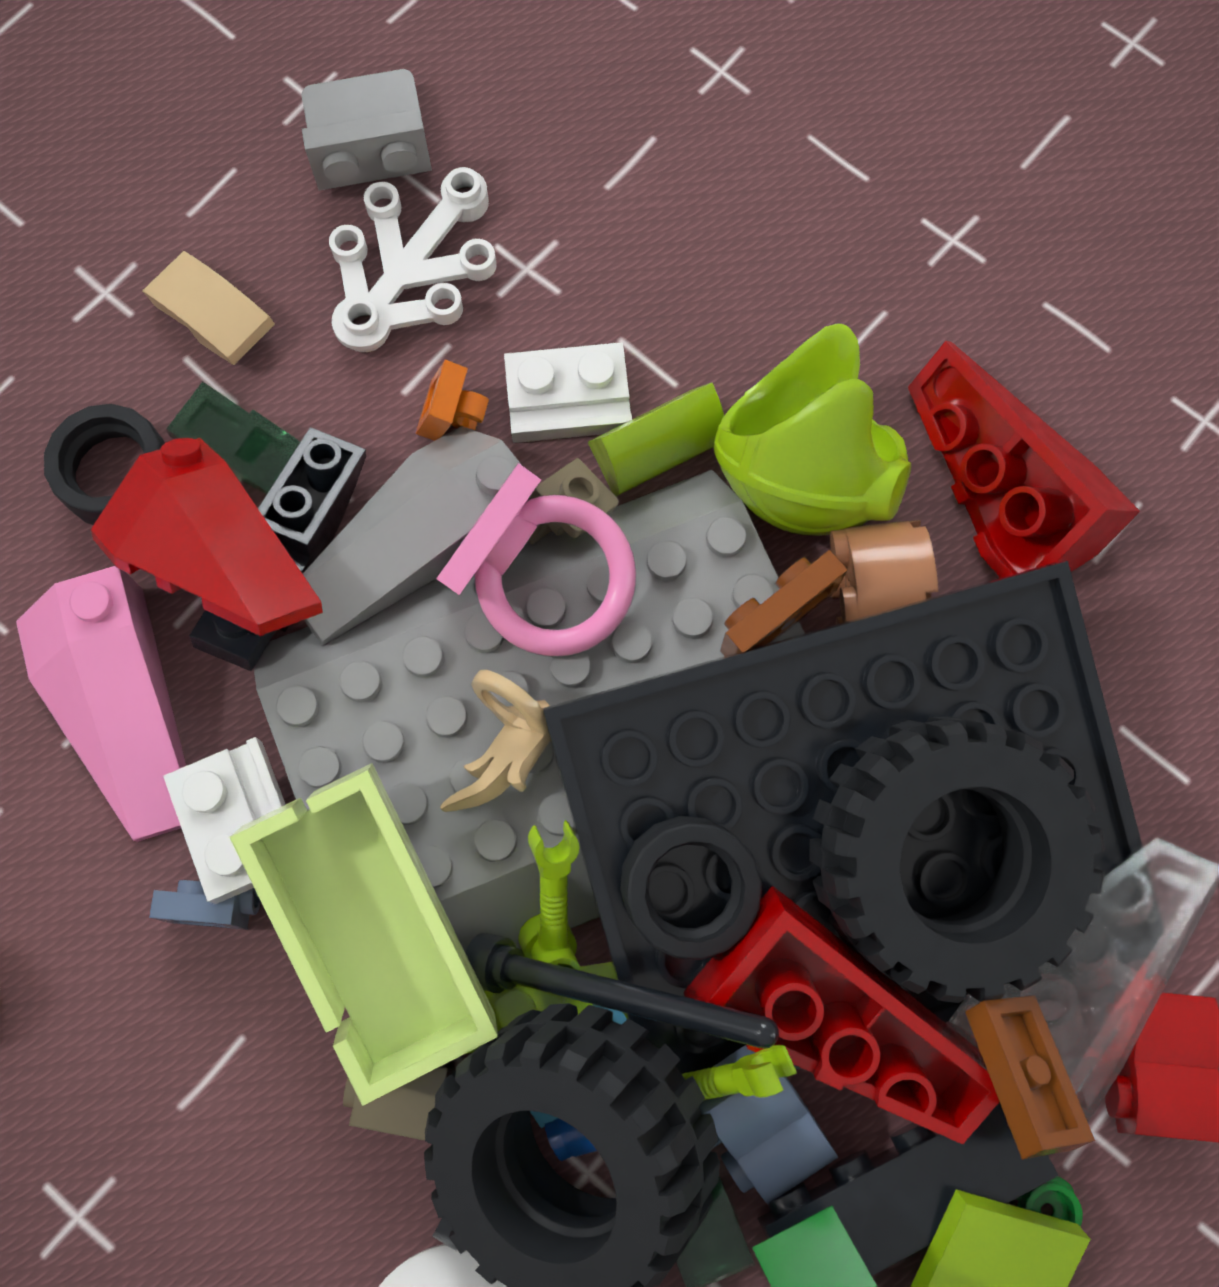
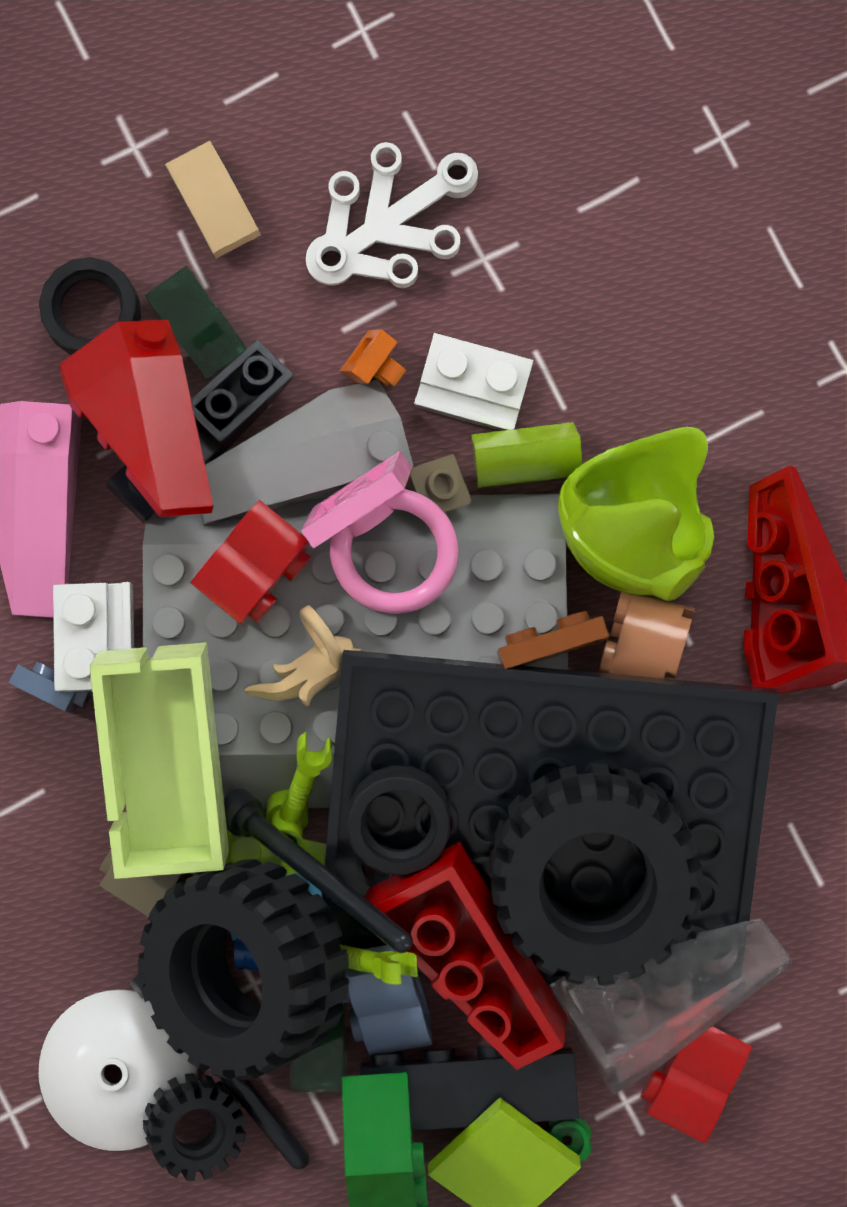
camera: 25 degrees right, 10 degrees up
light grey bracket [302,69,432,190] -> none
dark orange plate [965,995,1095,1160] -> none
none -> red brick [190,500,312,626]

